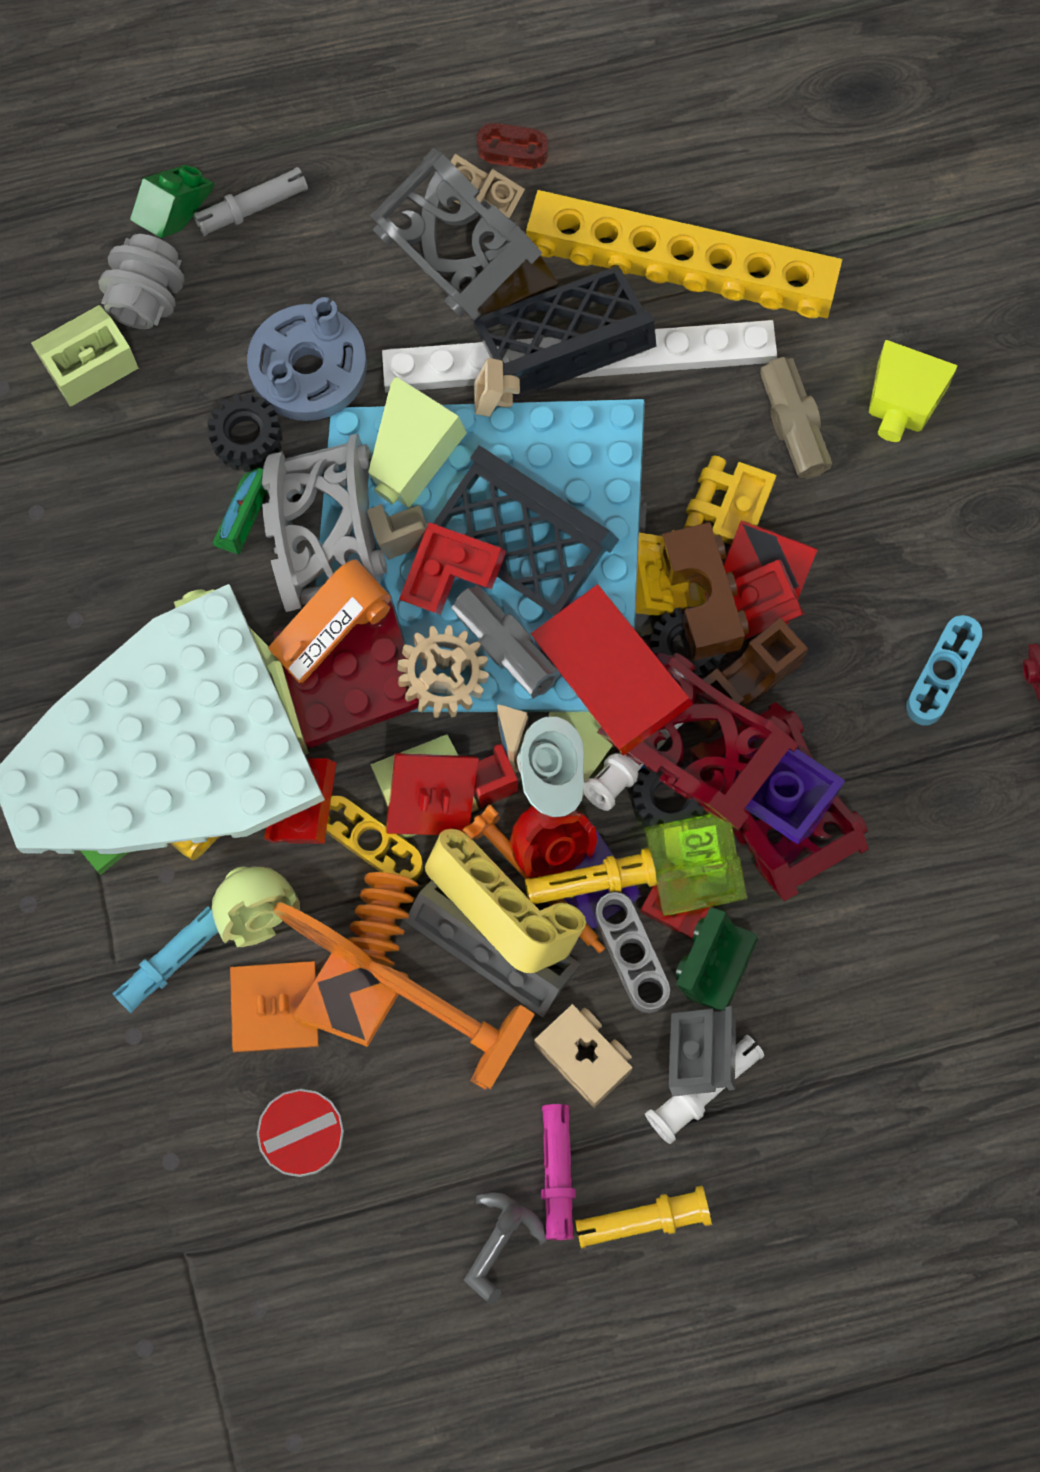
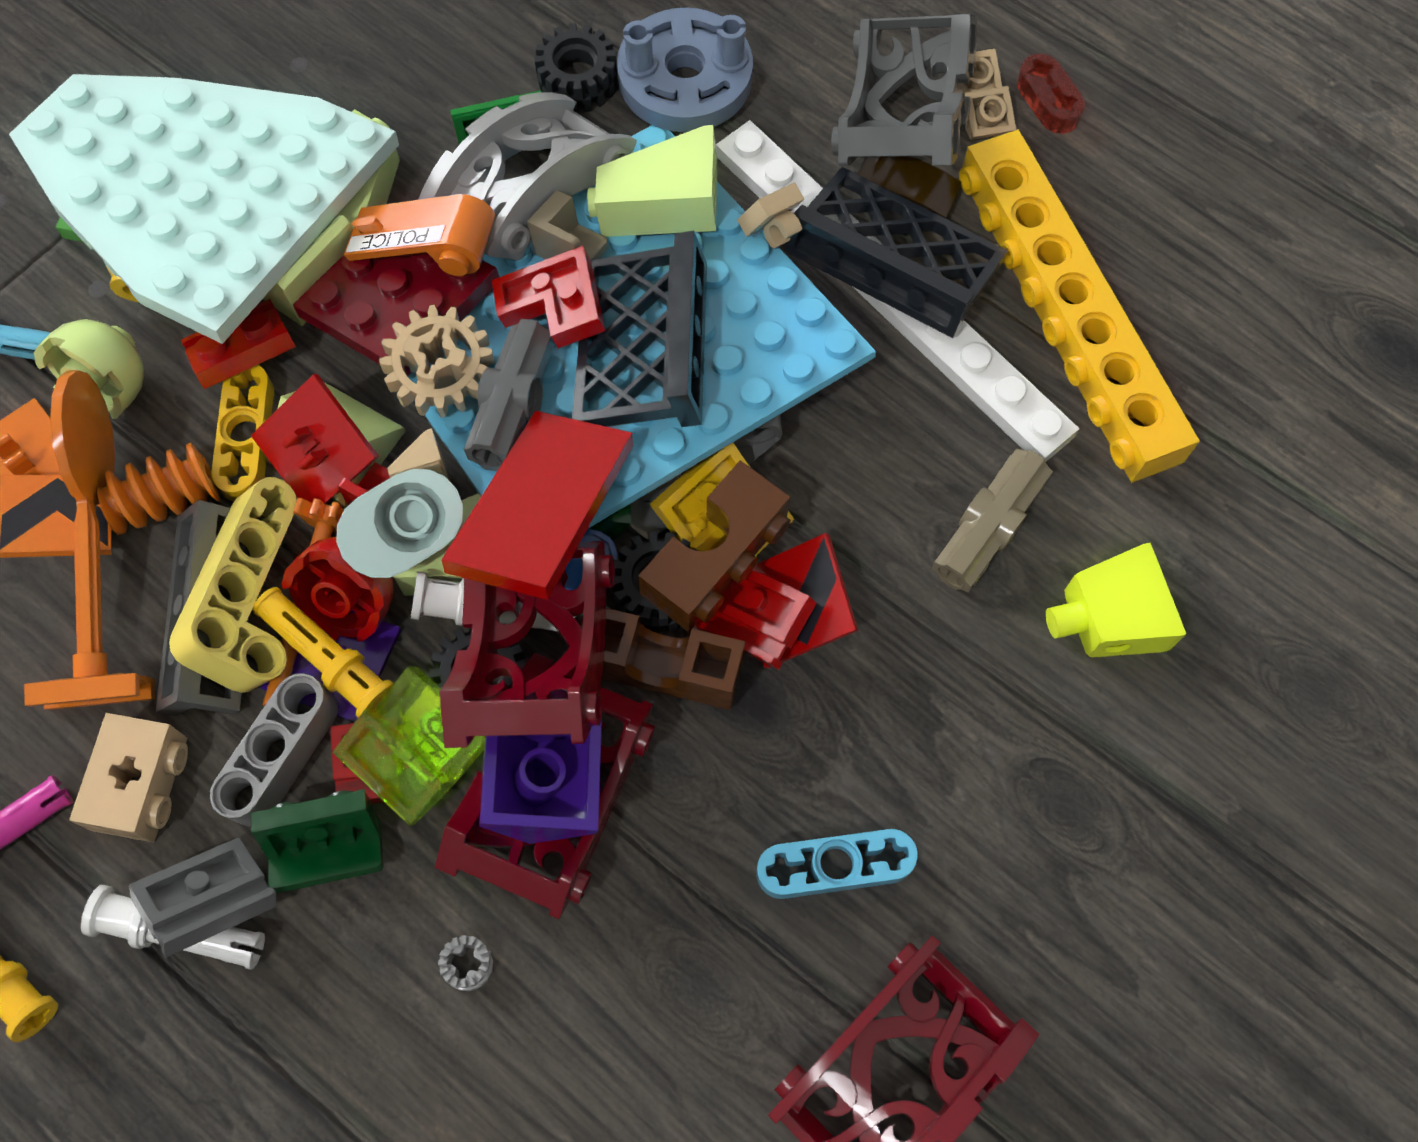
camera: 50 degrees right, 5 degrees down
yellow plate [684,456,776,545] -> none
none -> light grey bush [438,935,493,991]

